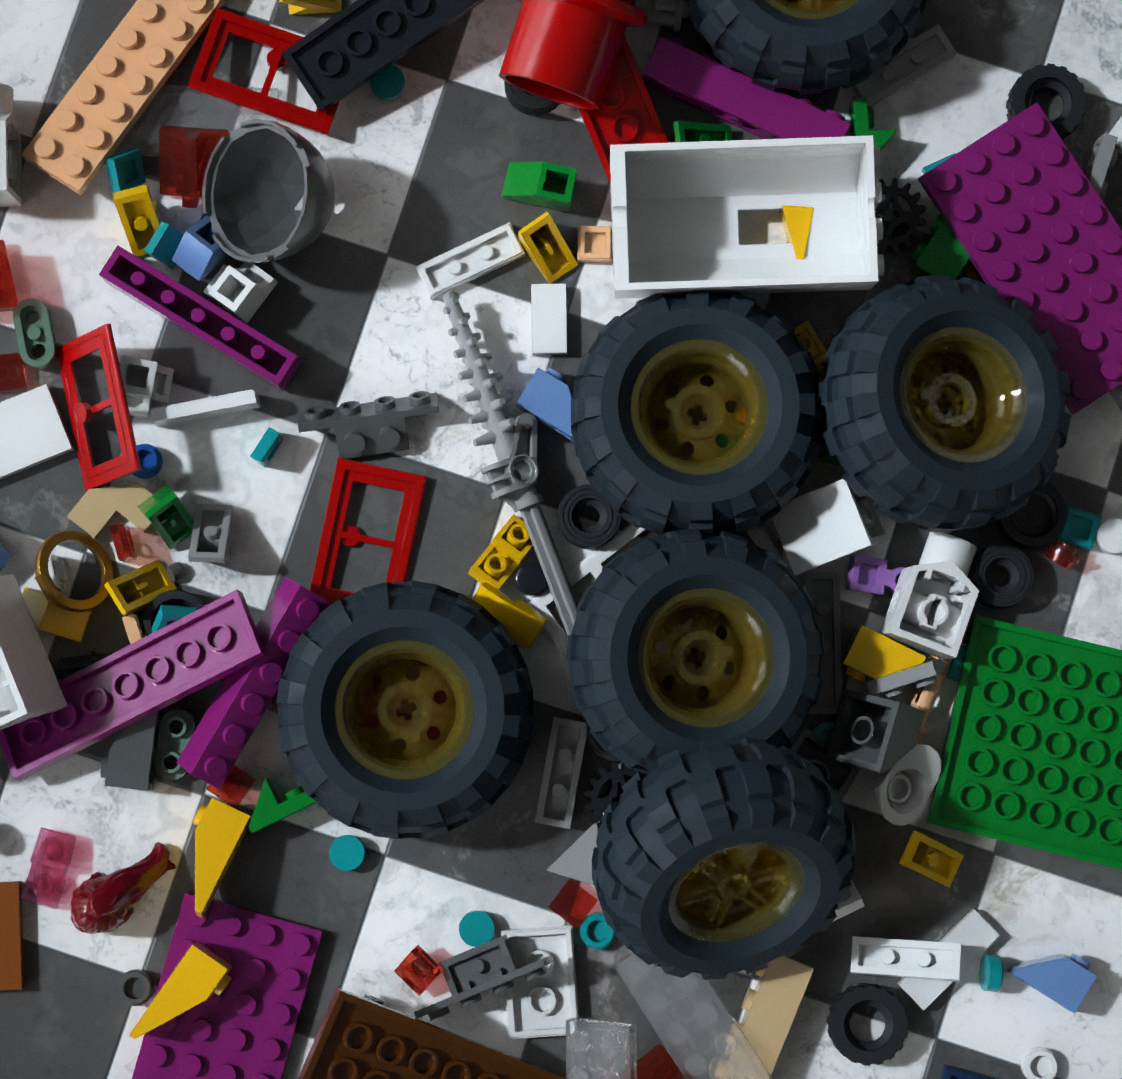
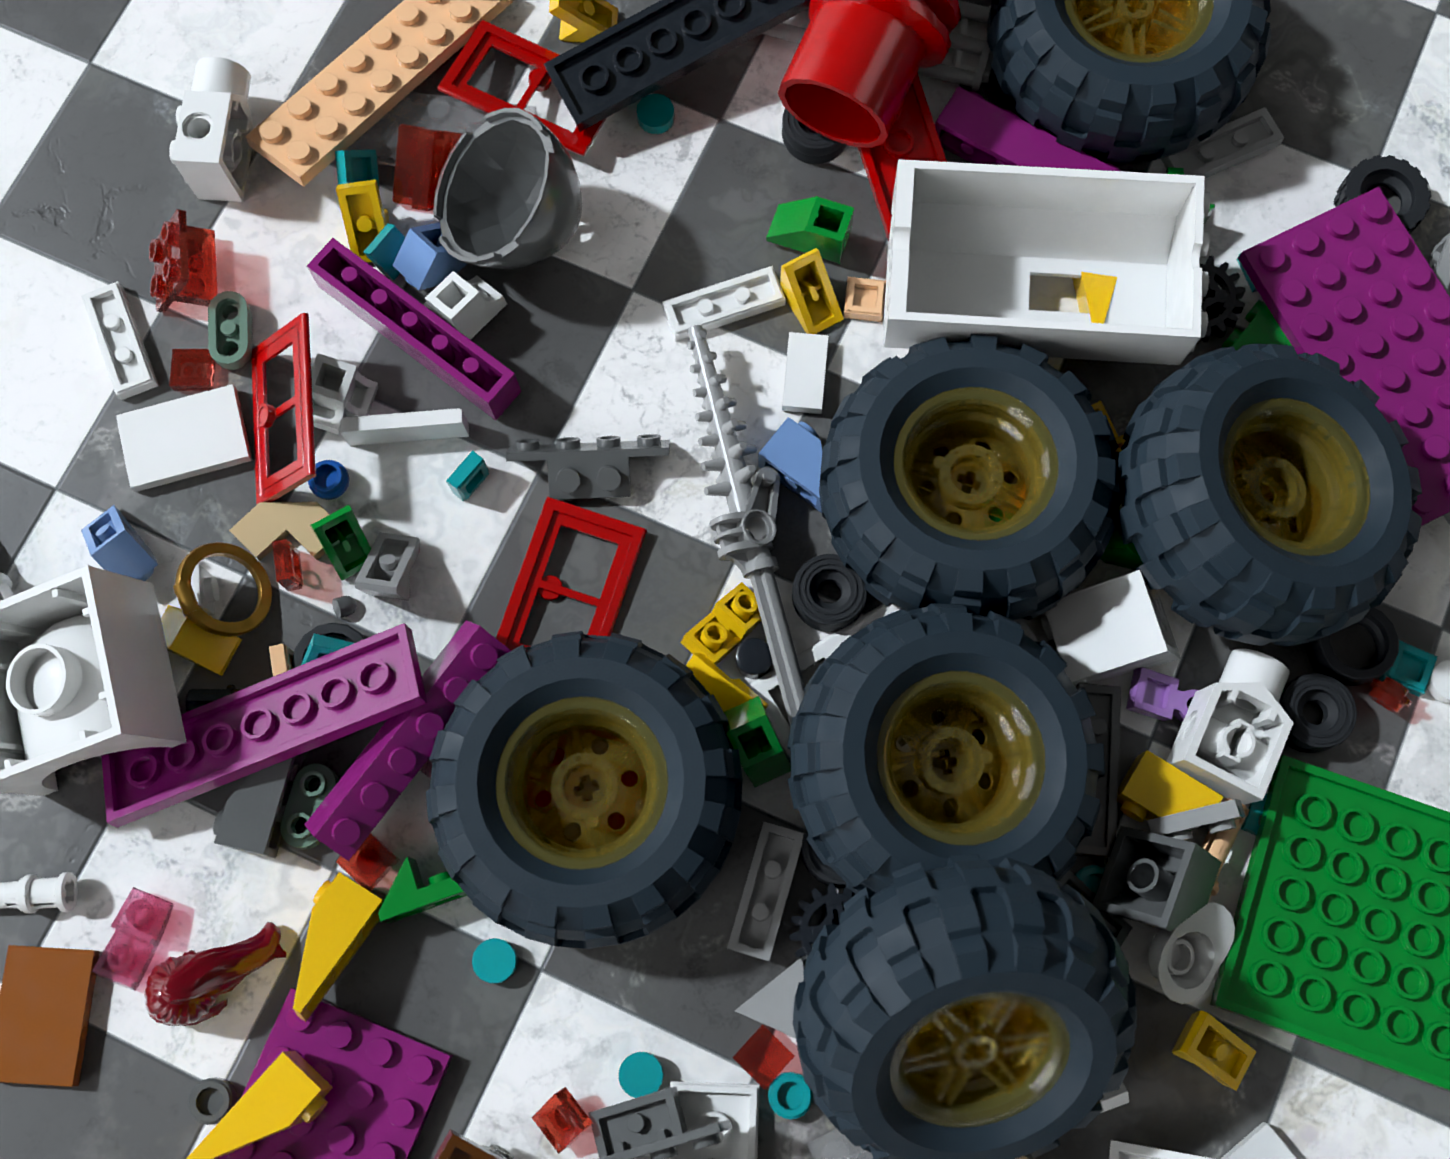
camera: 10 degrees right, 10 degrees down
yellow slope [104,559,177,616] -> none
none -> green slope [724,696,791,788]

